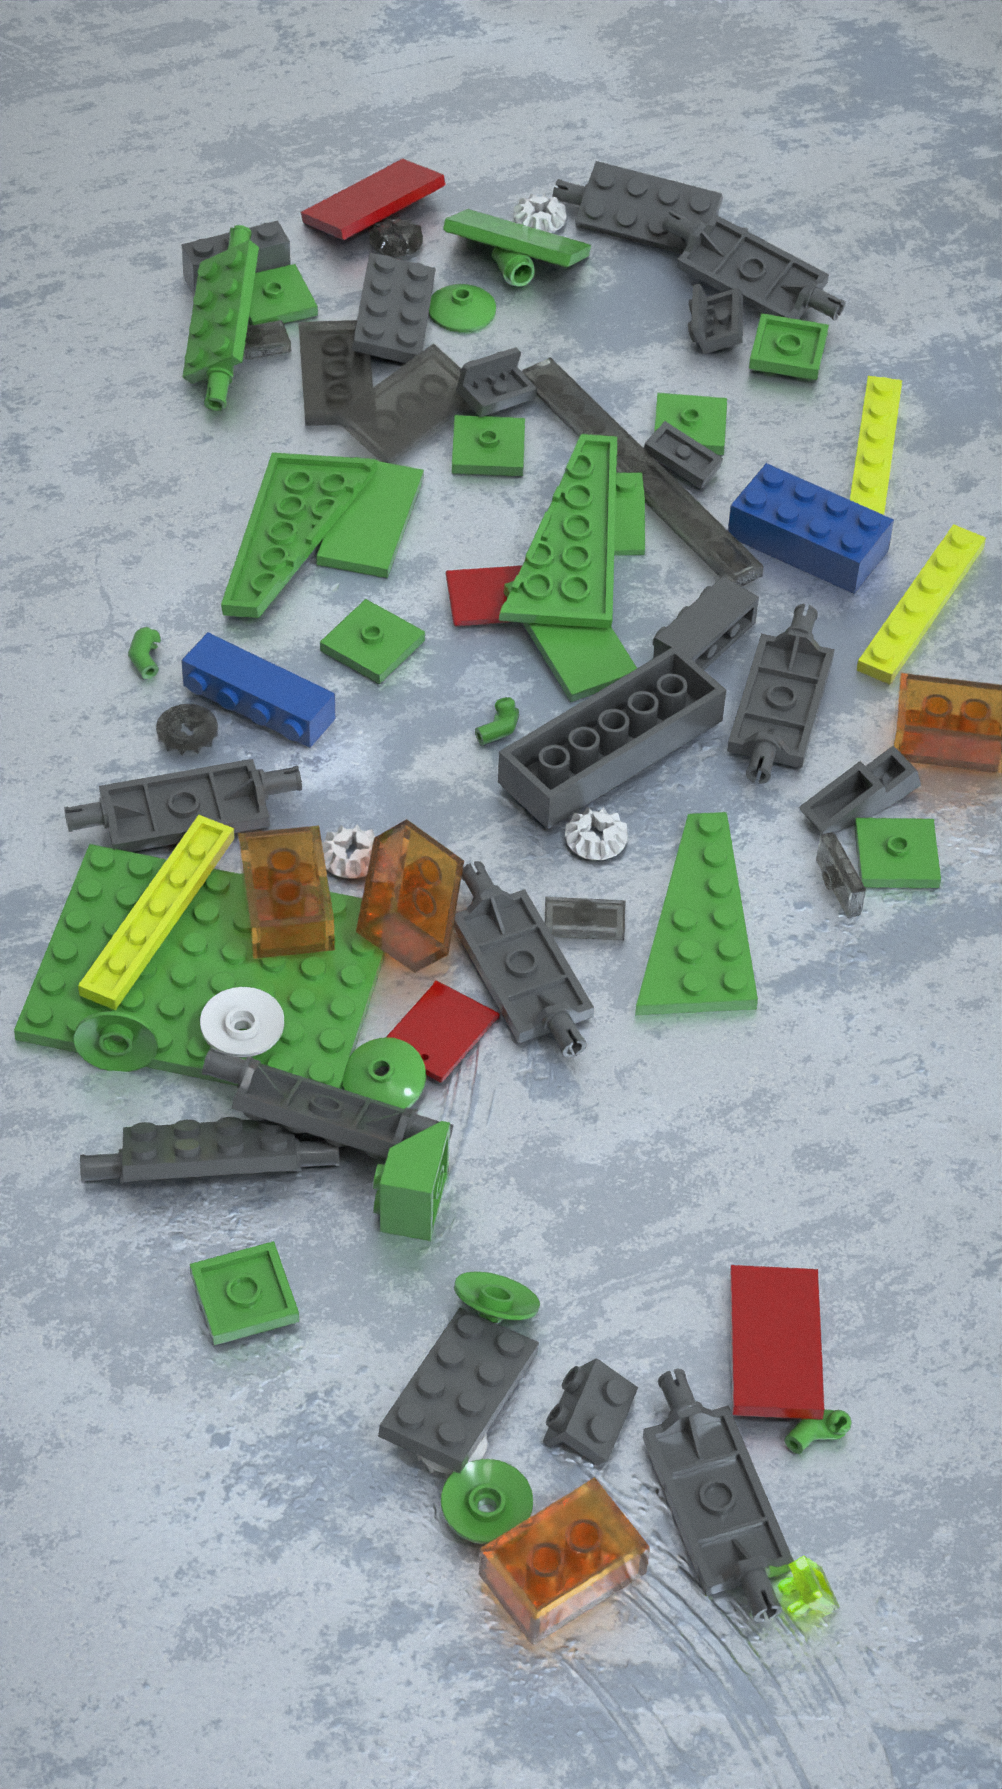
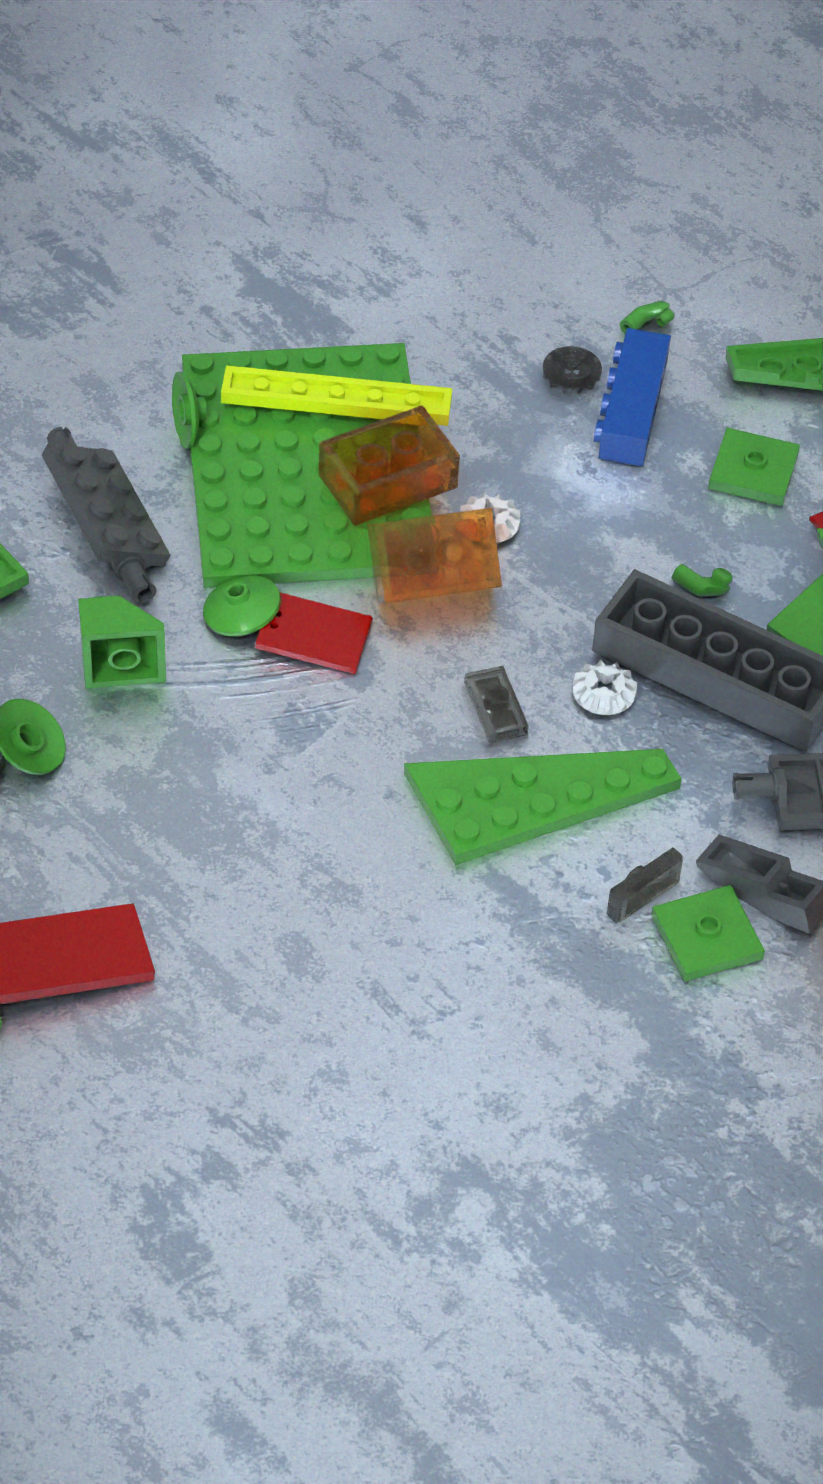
camera: 70 degrees right, 0 degrees up
dark grey plate [64,759,302,852] -> none
white dish [200,987,284,1057] -> none
dark grey plate [202,1048,454,1159] -> none
dark grey plate [451,861,594,1058] -> none

